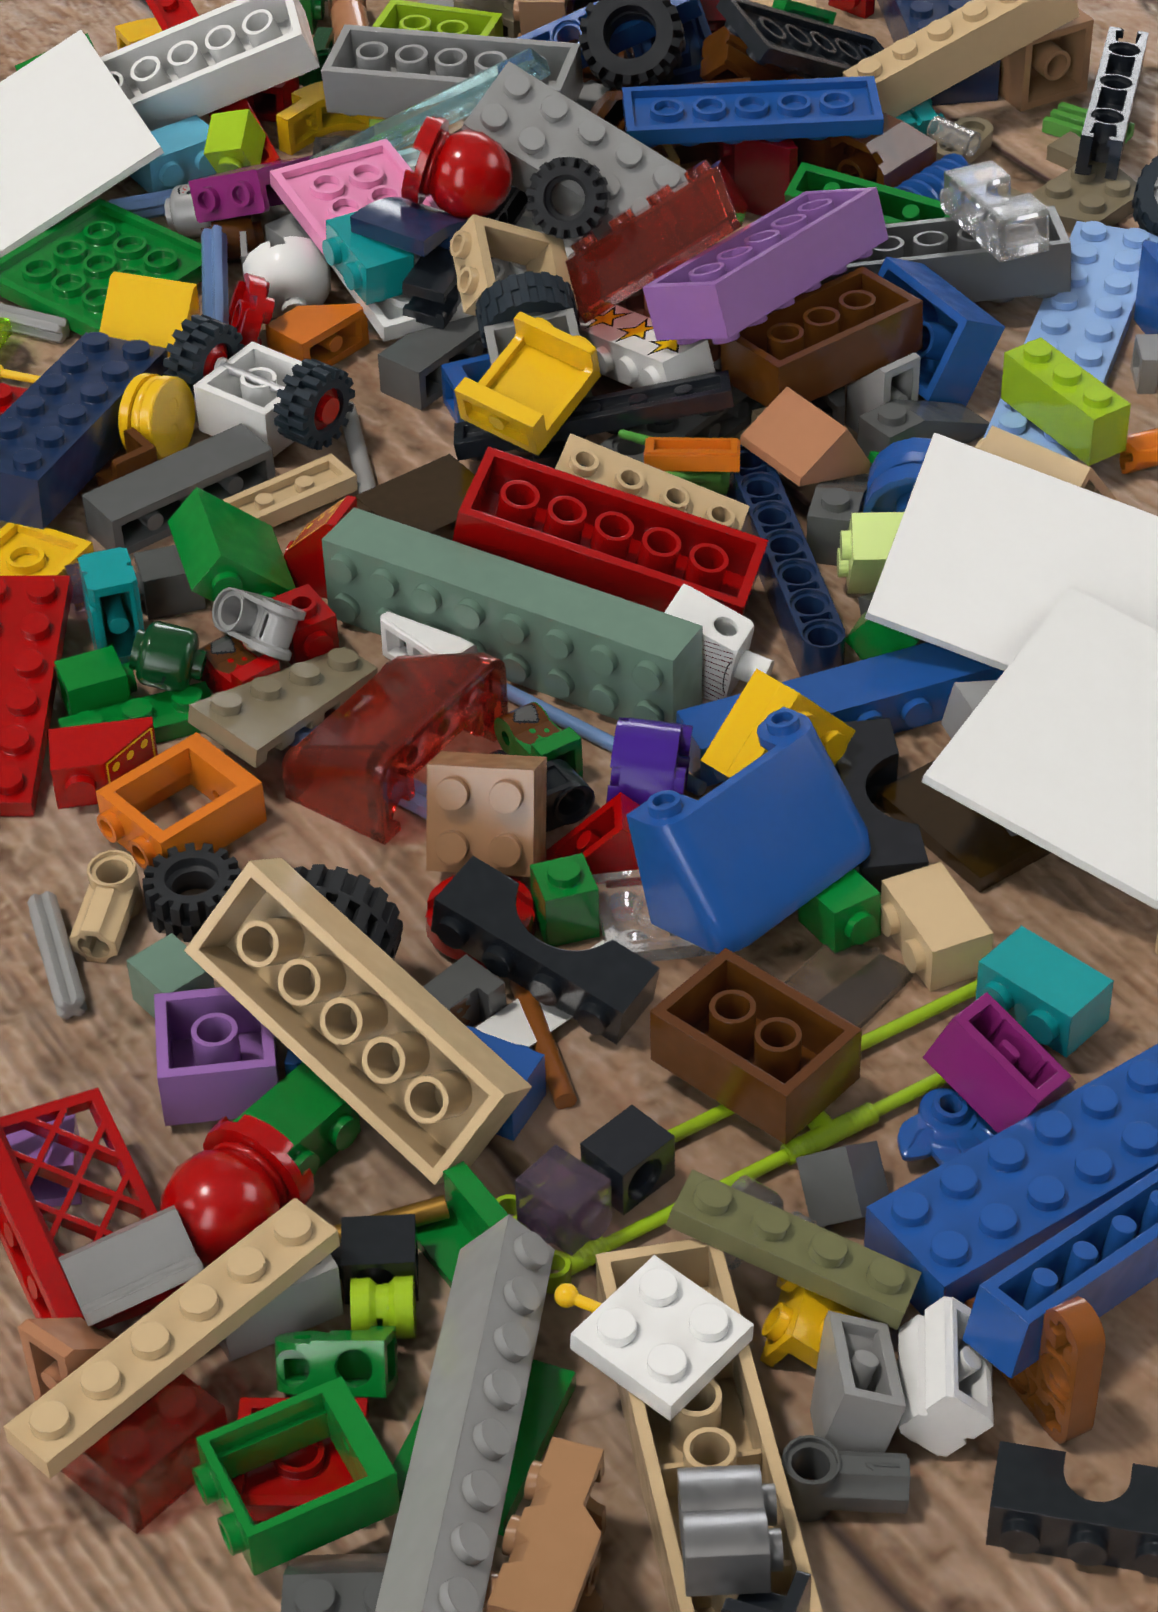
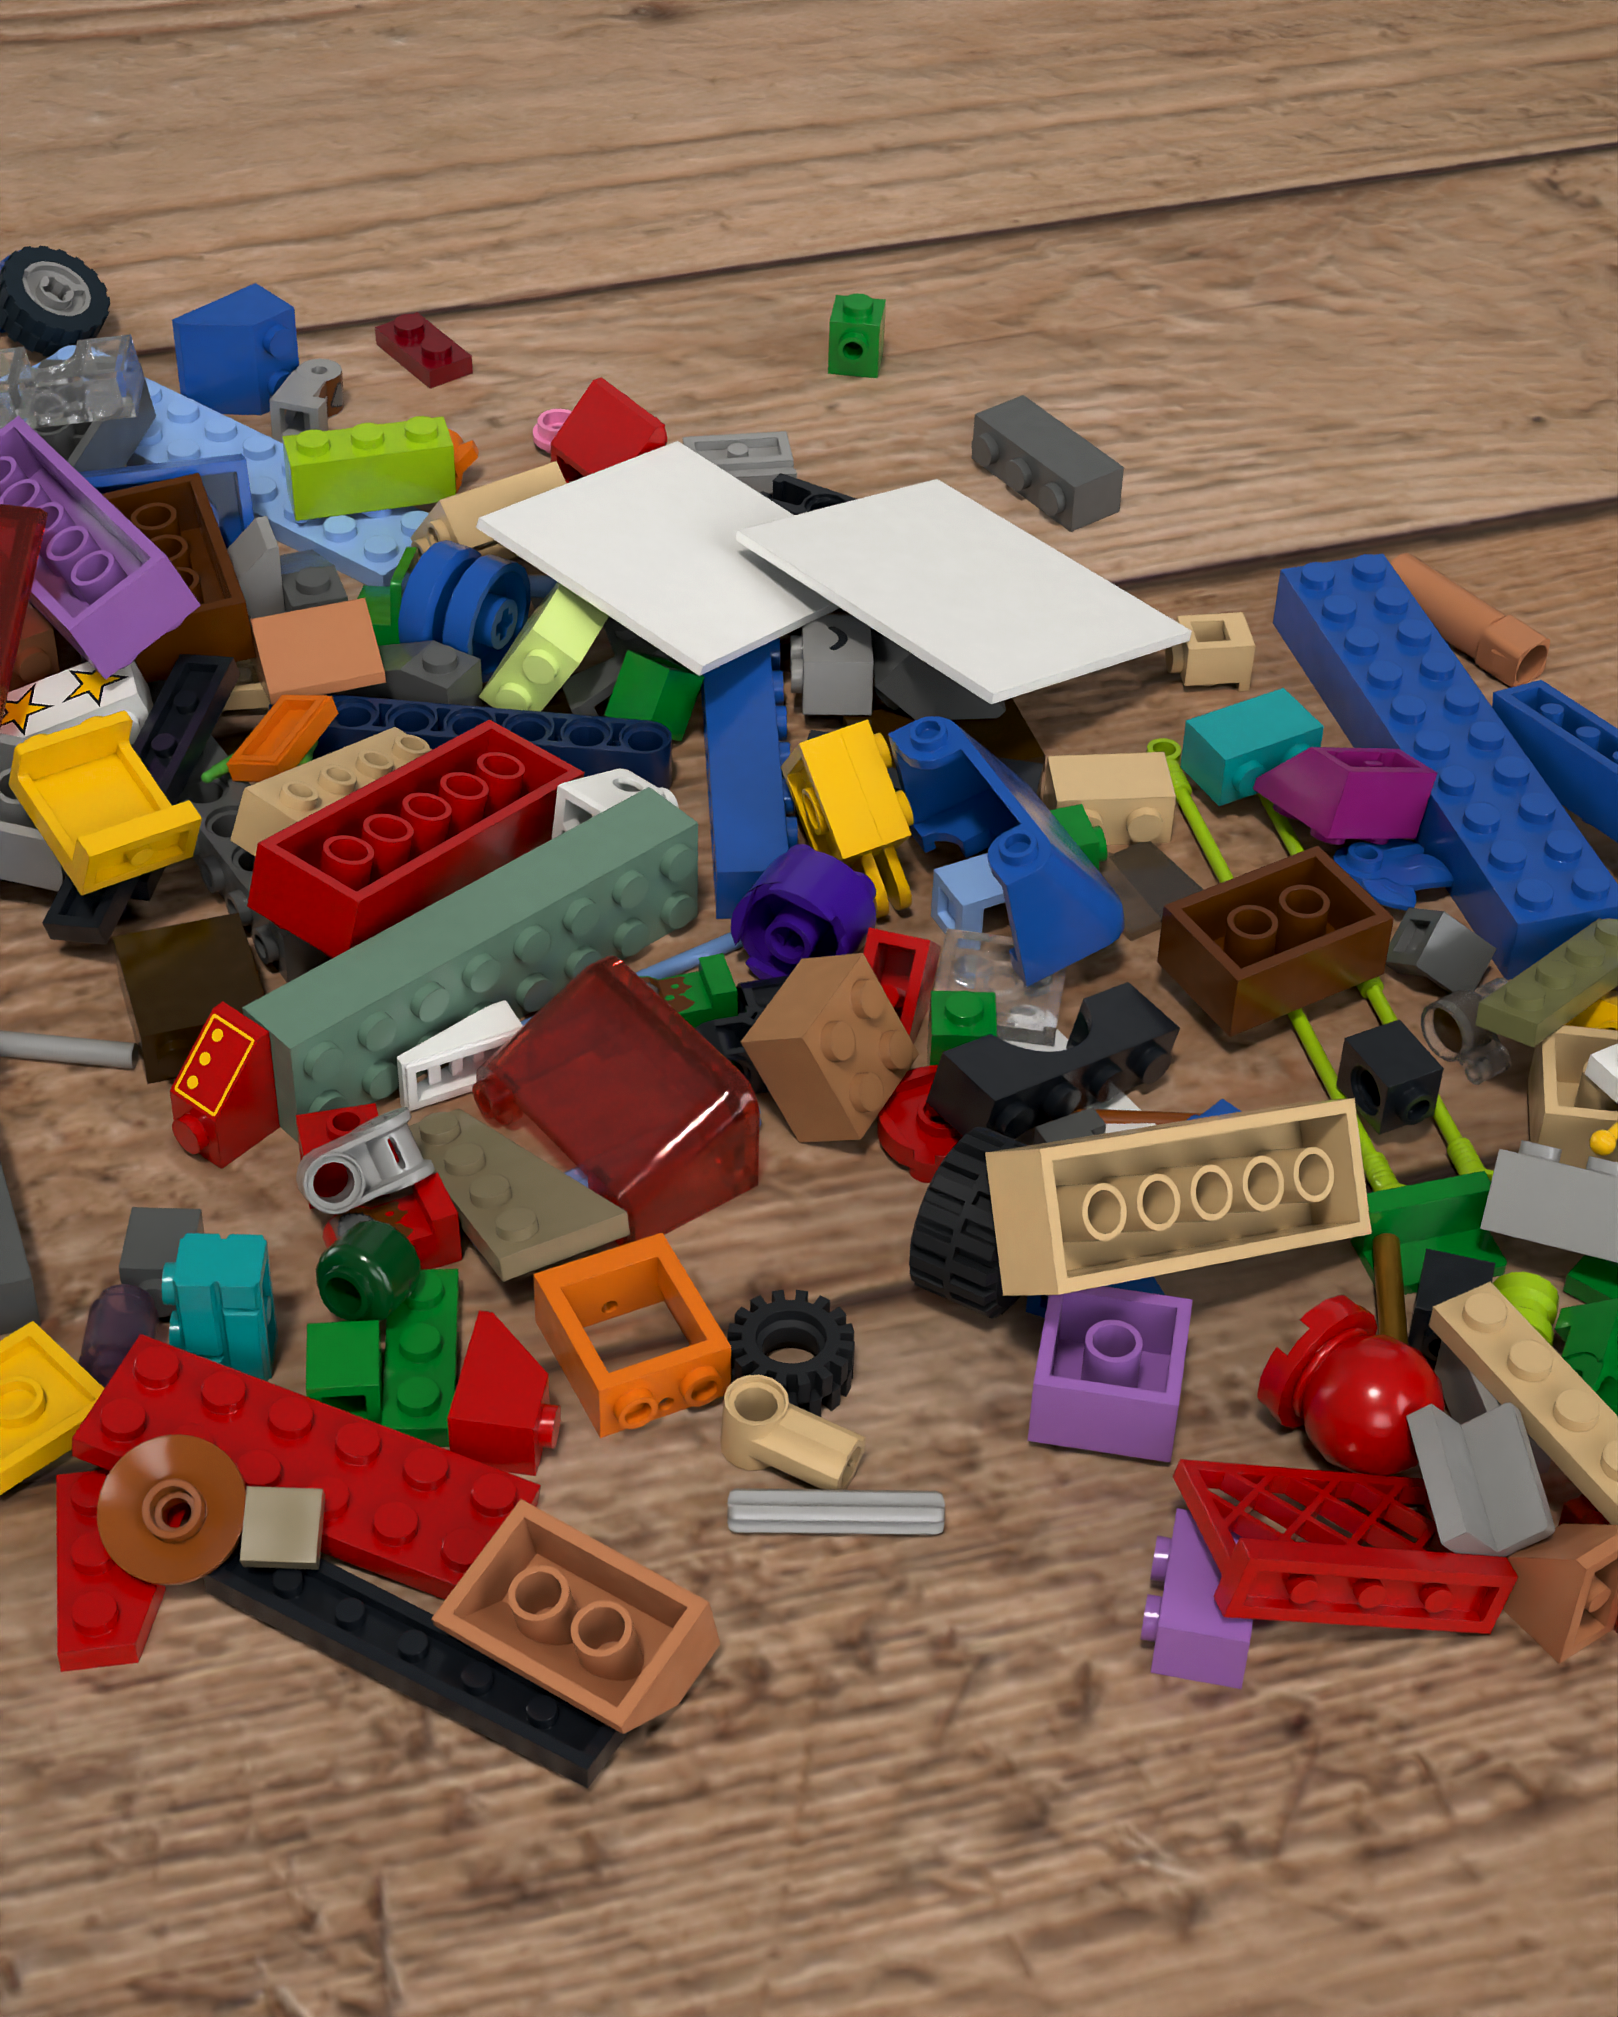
camera: 75 degrees left, 0 degrees up
sand green brick [126,933,215,1019] -> none
green brick [167,487,296,602] -> none
tan plate [223,453,358,528] -> none
green brick [233,1062,361,1177] -> none
brick [515,1144,613,1256] -> none

